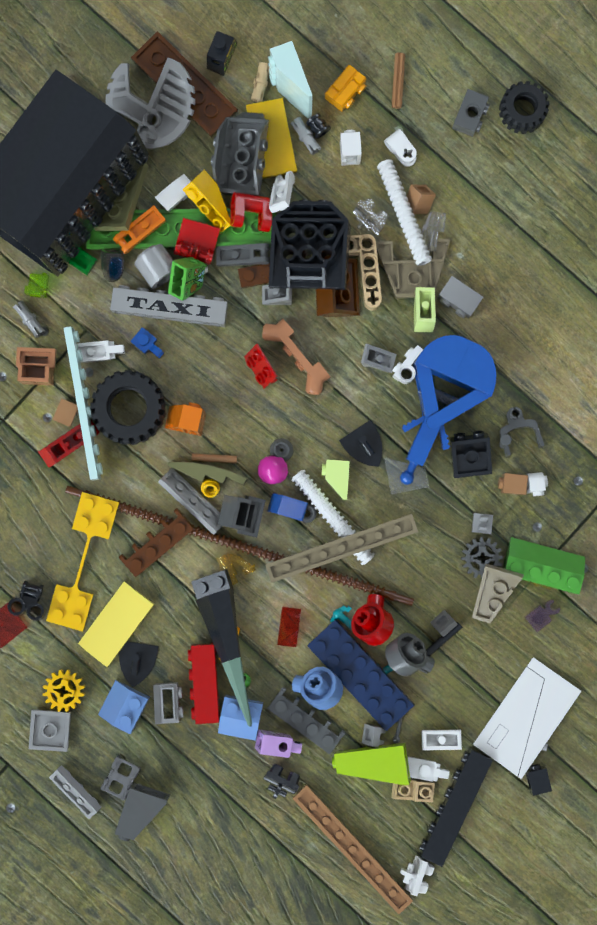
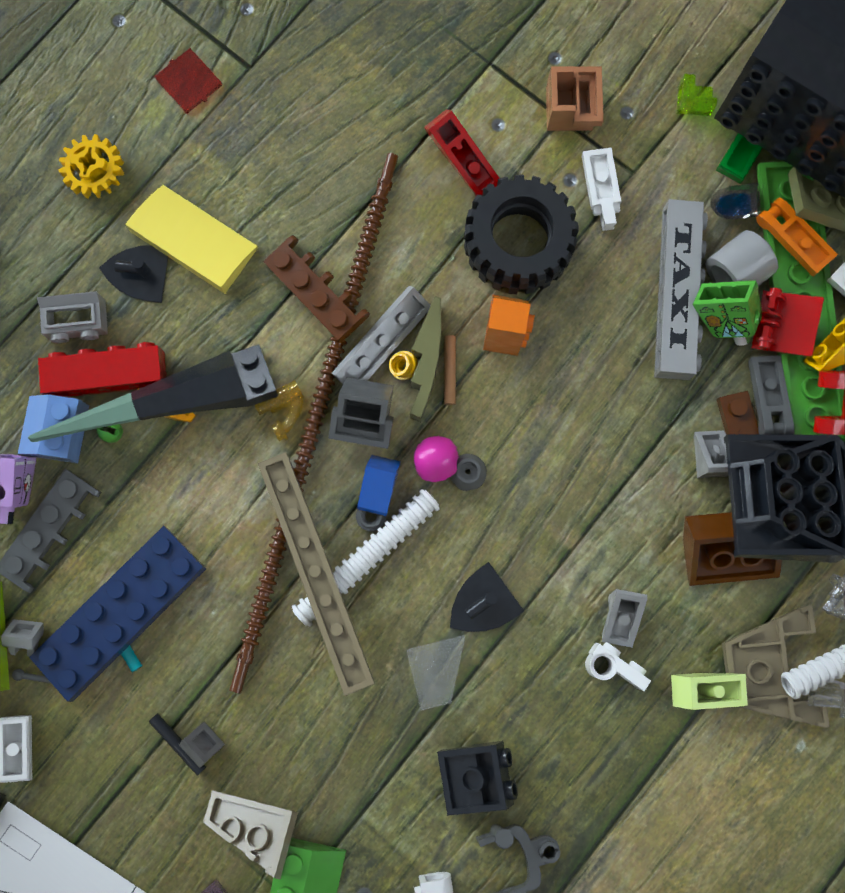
camera: 85 degrees right, 5 degrees down
black piece [7,580,45,621] -> none
light grey pin [13,300,45,338] -> none
light grey plate [29,709,71,752] -> none
yellow hinge [46,492,119,632] -> none
medium nougat panel [52,398,79,427] -> none
light aqua plate [64,326,103,480] -> none
medium blue slope [98,680,150,734] -> none
blue plate [130,327,164,359] -> none
red hinge [244,343,277,389] -> none
nougat plate [262,319,331,395] -> none
clear red slope [277,607,301,647] -> none
medium blue piece [292,667,343,710] -> none
yellowish green slope [322,460,350,500] -> none
teal piece [330,605,352,630] -> none
tan beam [349,234,382,311] -> none
red piece [351,594,394,646] -> none
dark grey piece [385,633,435,676] -> none
blue piece [400,335,496,485] -> none
light grey brick [437,276,483,319] -> none
dark grey gear [461,537,503,579] -> none
light grey tile [472,513,493,534] -> none
medium nougat brick [498,473,528,495] -> none

